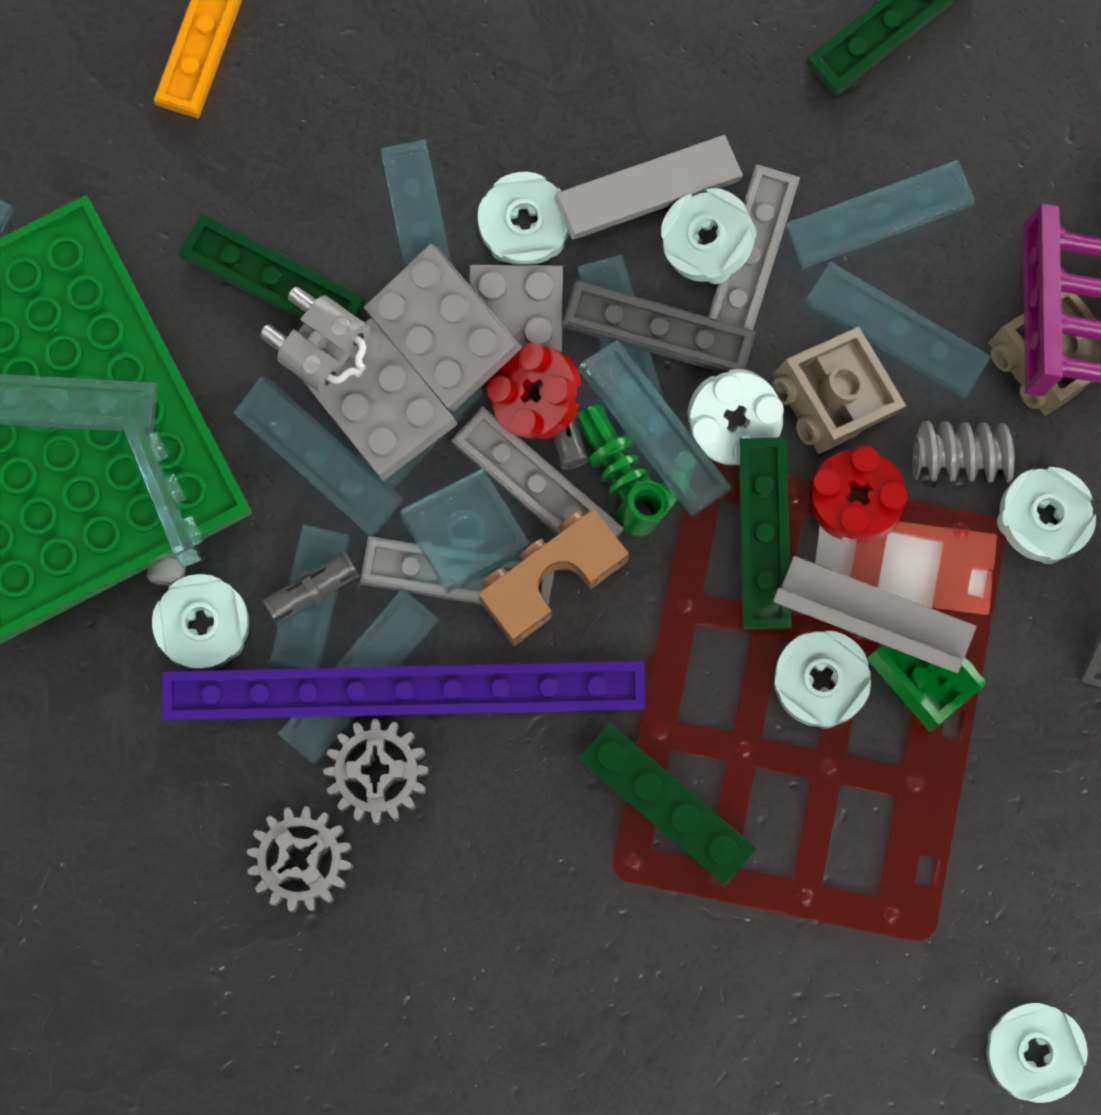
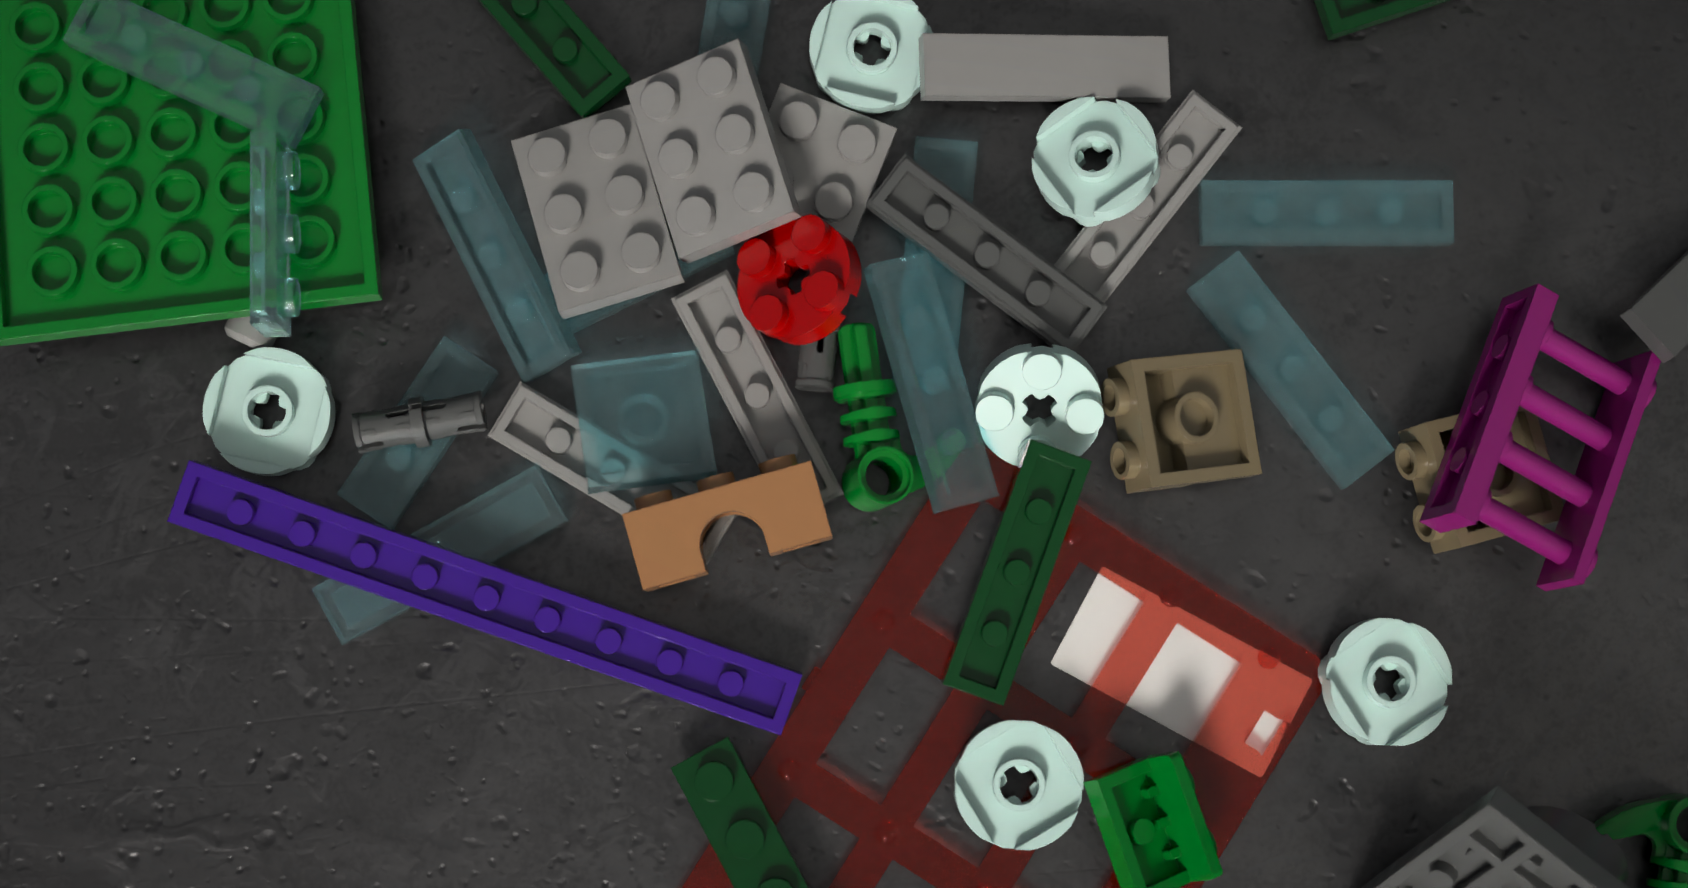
camera: 15 degrees right, 5 degrees up
light grey gear [247,806,353,913] -> none
light grey piece [260,287,370,393] -> none
light grey gear [323,719,429,825] -> none
light grey fence [773,556,977,673] -> none
red plate [811,446,908,543] -> none
light grey piece [912,421,1015,483] -> none

